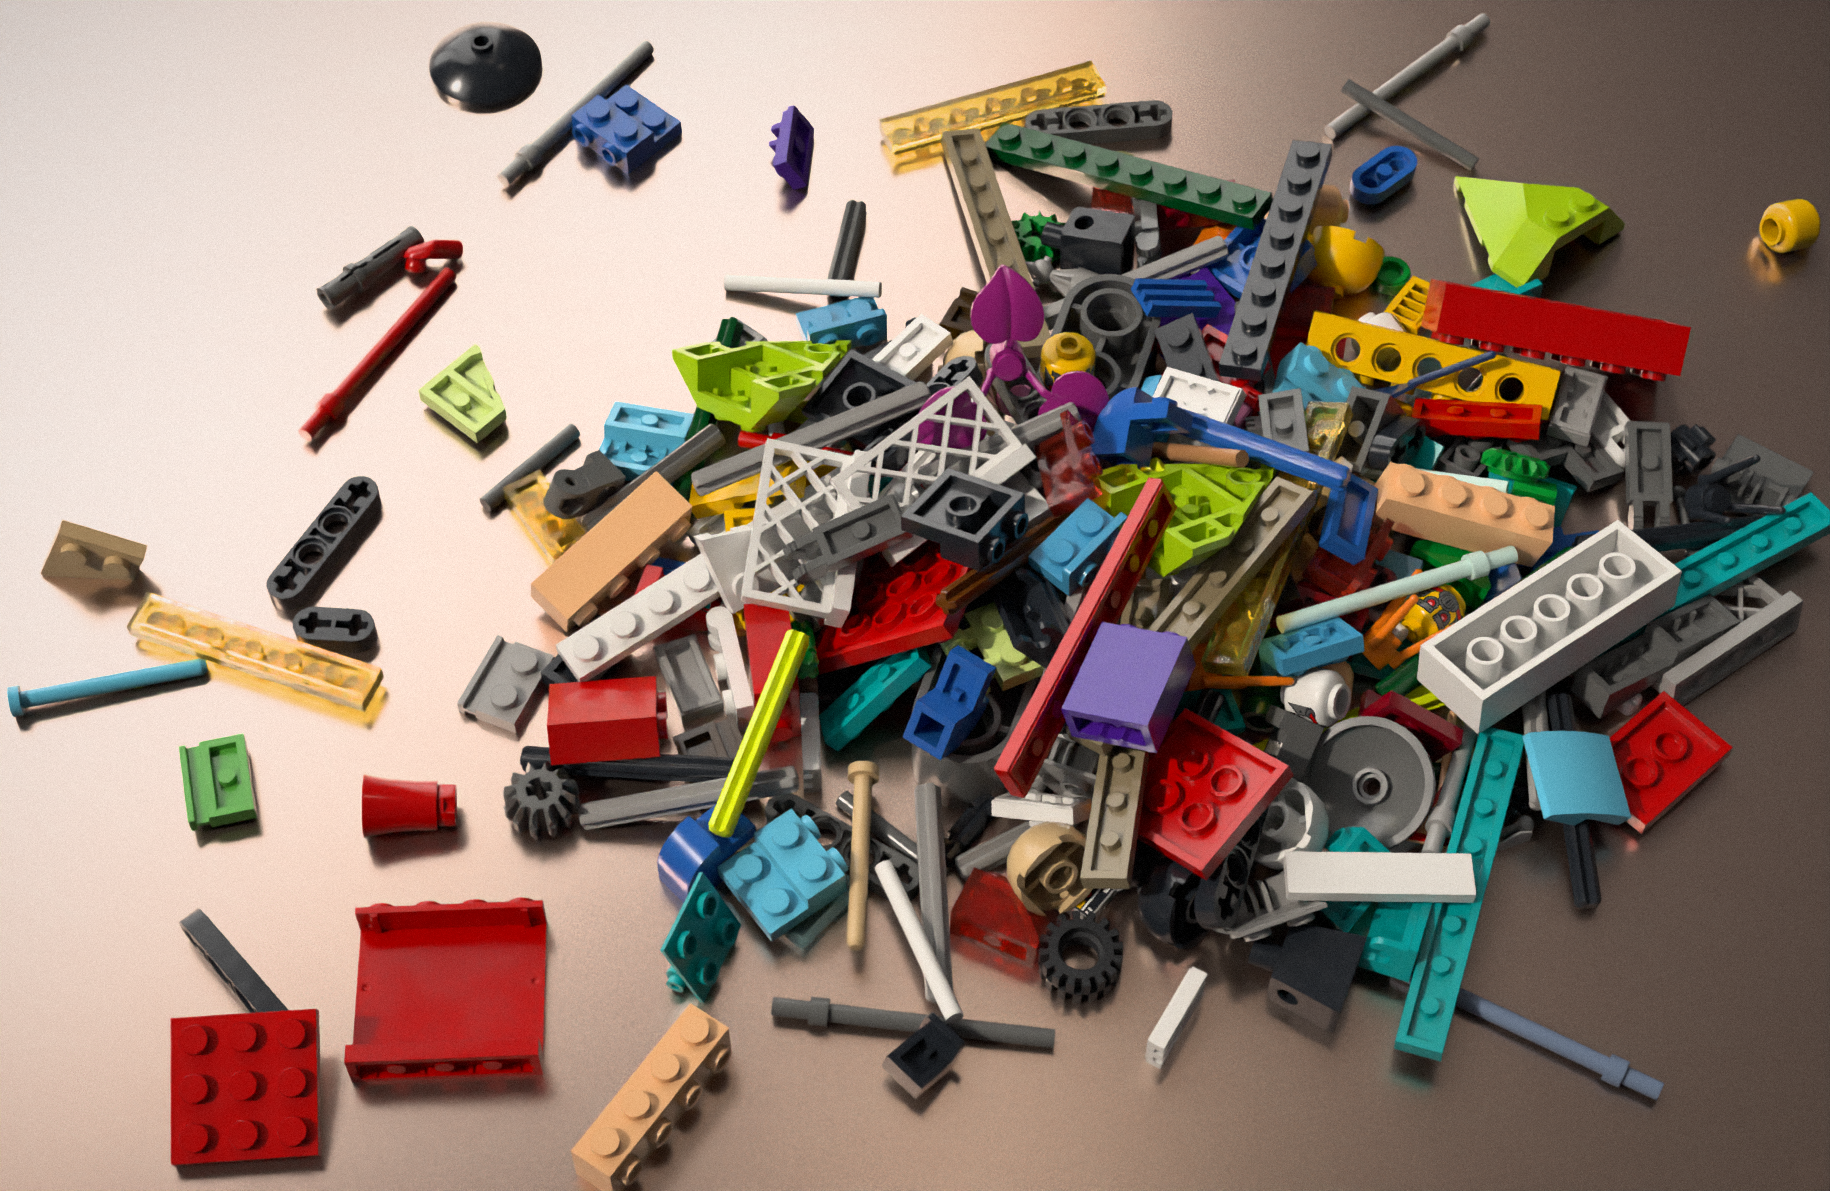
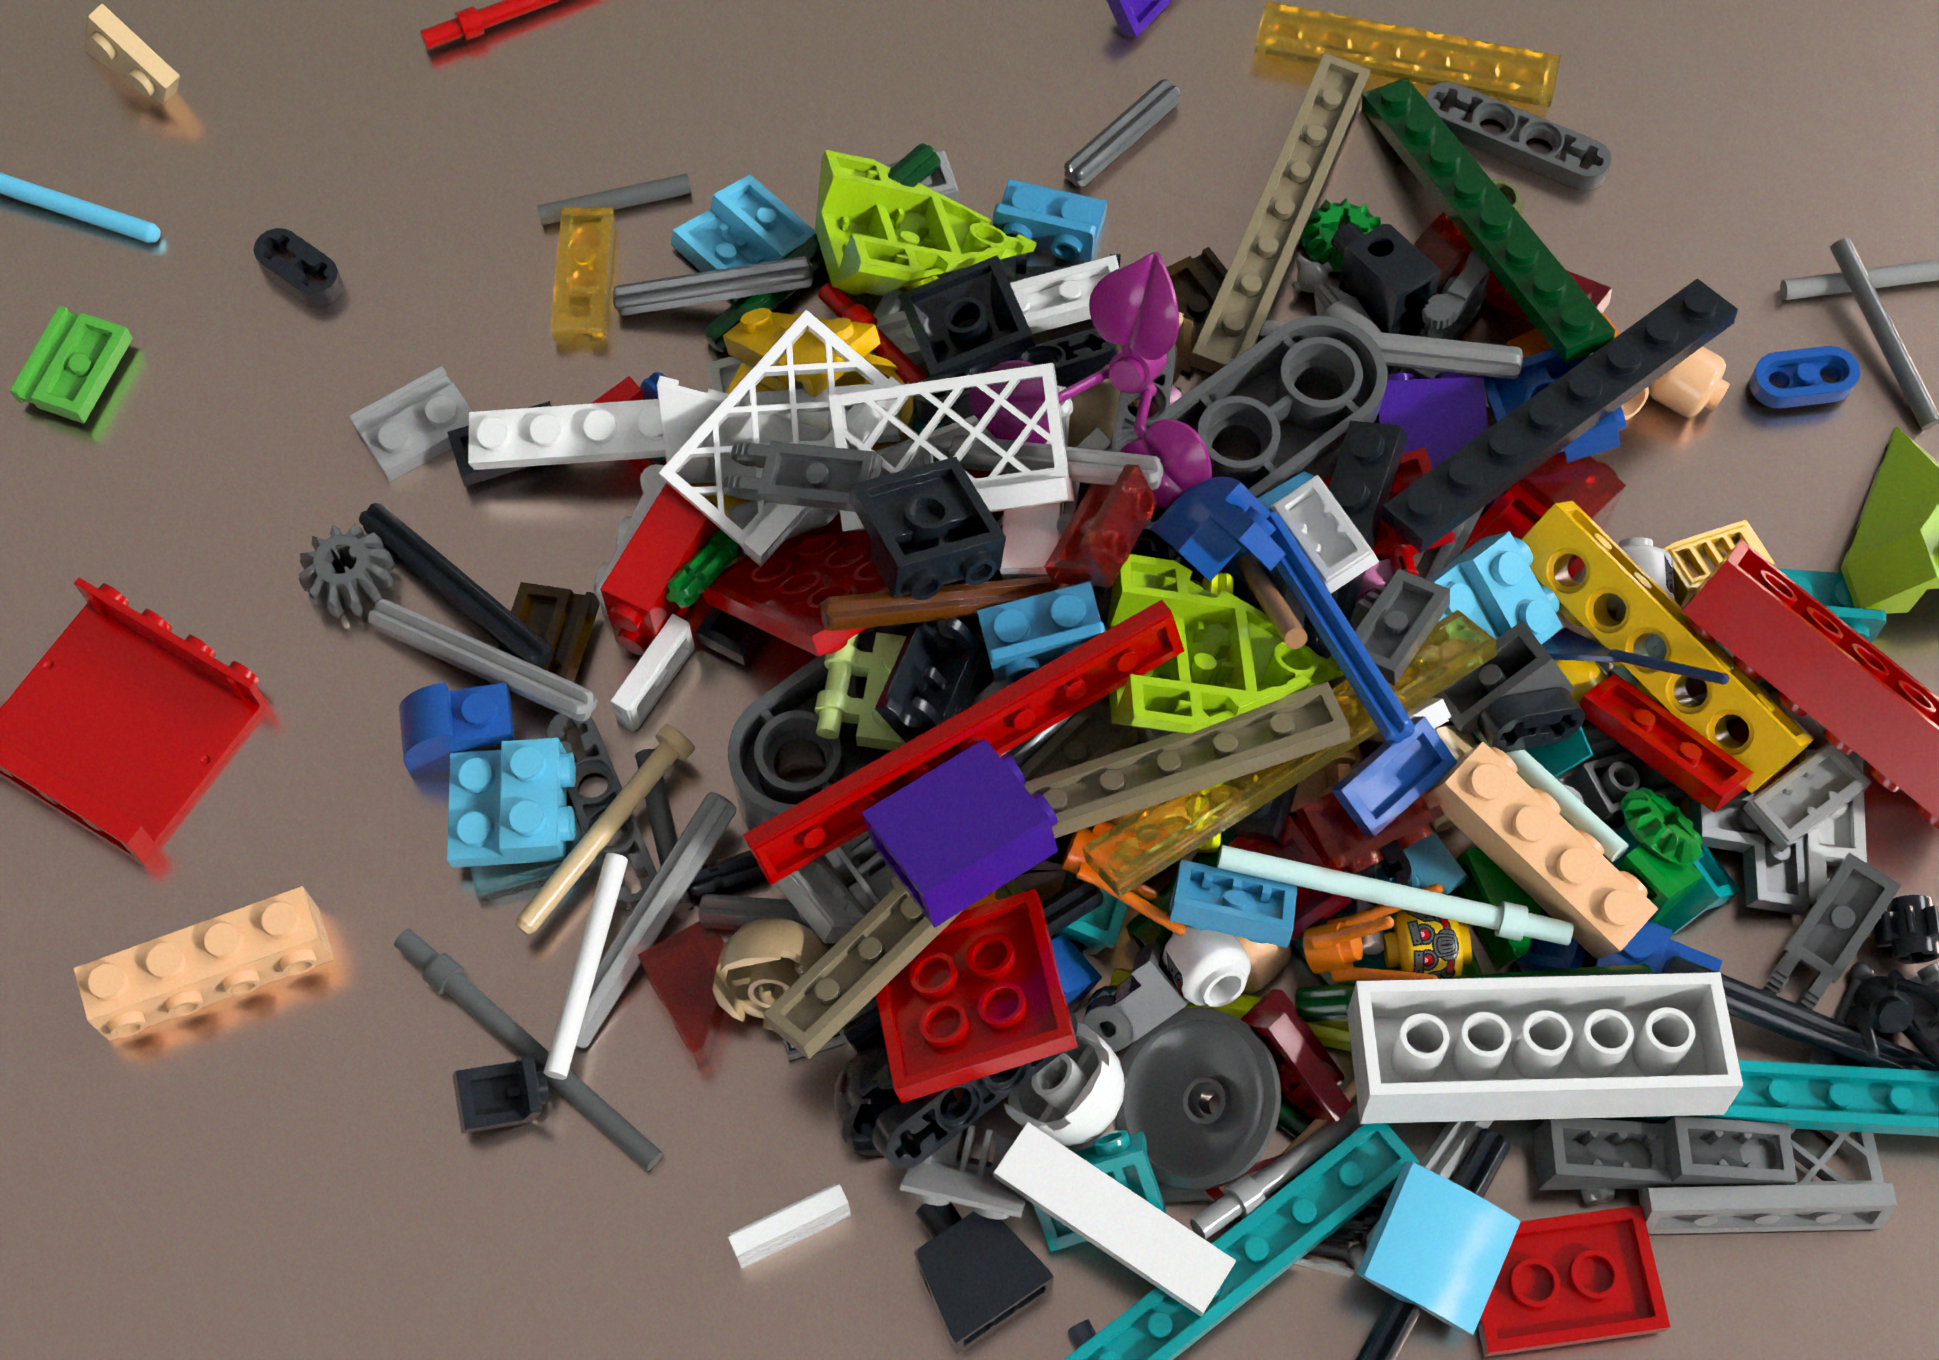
camera: 35 degrees right, 10 degrees up
clear yellow plate [126,592,384,712] -> none
black beam [266,476,381,611] -> none
red plant [362,774,457,838] -> none
yellowish green wing [418,344,507,443] -> none
light nougat brick [531,471,692,632] -> none
dark grey leg [543,450,626,519] -> none
red brick [547,676,668,765] -> none
light grey tile [653,633,724,724] -> none
teal hinge [660,872,741,1003] -> none
light grey axle [691,381,931,496] -> none
neon yellow axle [709,629,809,838] -> none
white bar [723,275,882,298] -> none
teal plate [819,646,931,751] -> none
blue brick [903,645,996,761] -> none
black tyre [1038,911,1124,1003] -> none
yellow head [1040,332,1096,391] -> none
blue tile [1131,278,1222,318] -> none
yellow cylinder [1306,226,1385,300] -> none
teal hinge [1358,902,1433,982] -> none
green tile [1371,256,1411,295] -> none

